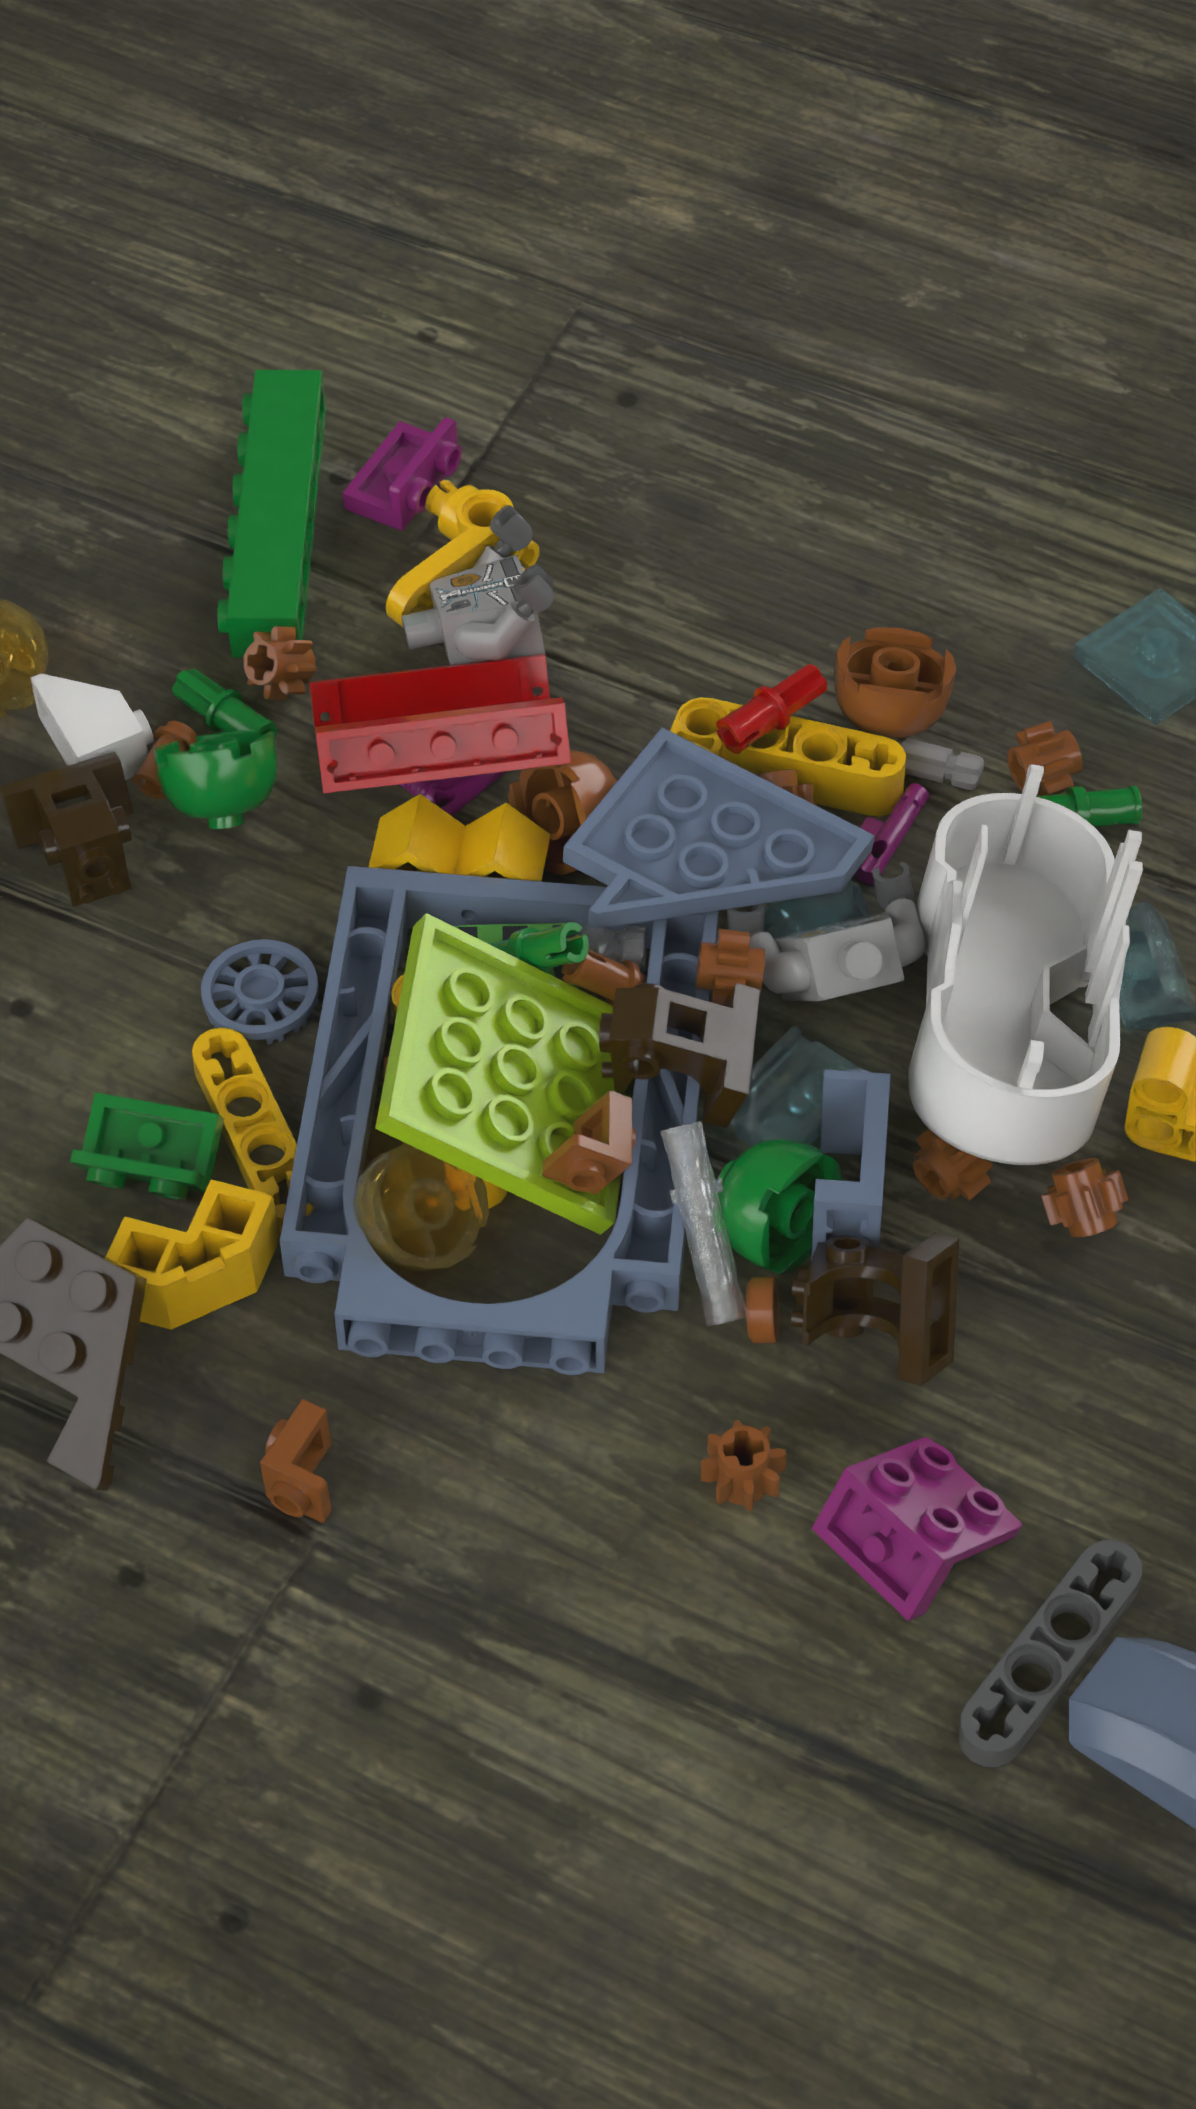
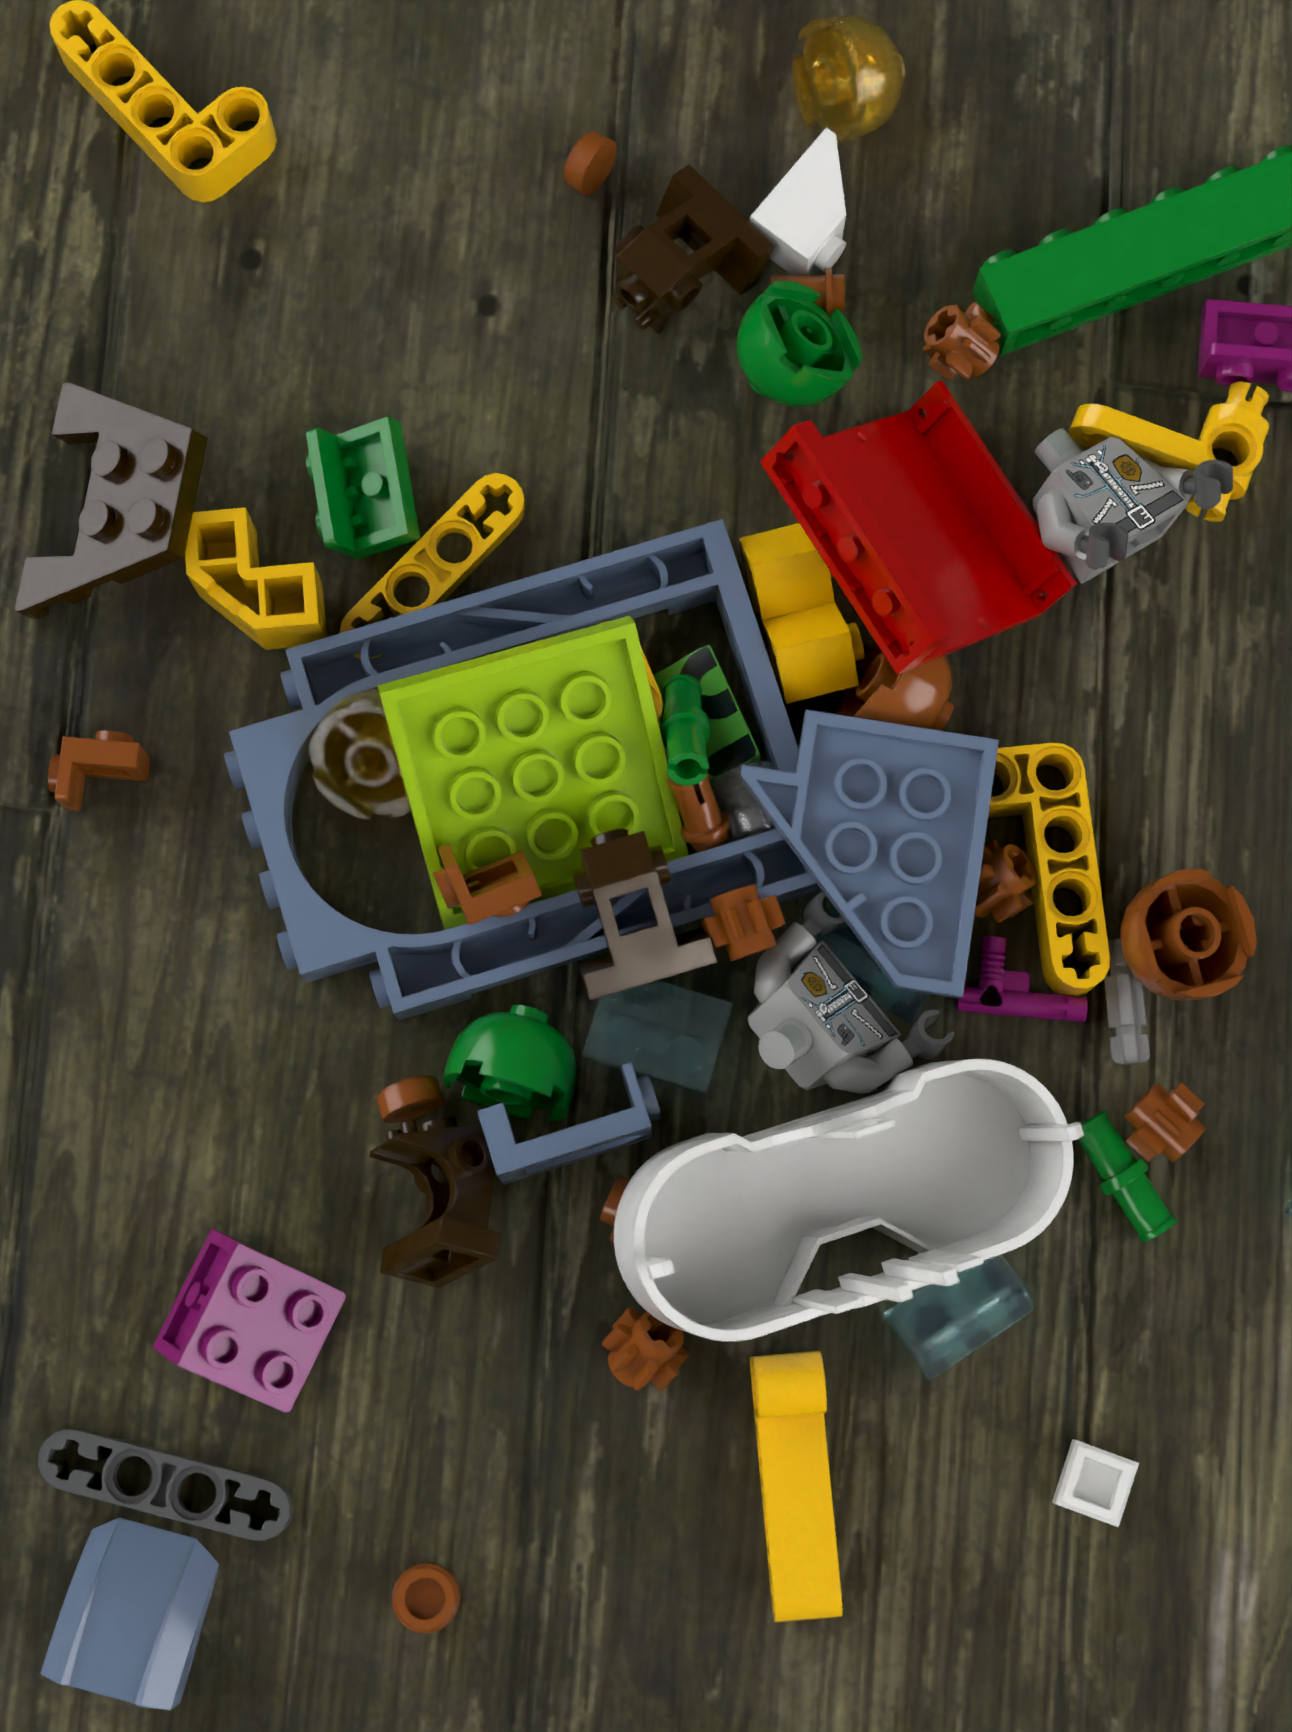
camera: 65 degrees right, 25 degrees up
green axle [172,669,278,738] -> none
sand blue wheel [201,939,319,1045] -> none
clear pin [660,1121,746,1326] -> none
dark orange gear [701,1420,786,1511] -> none
red axle [716,664,827,754] -> none

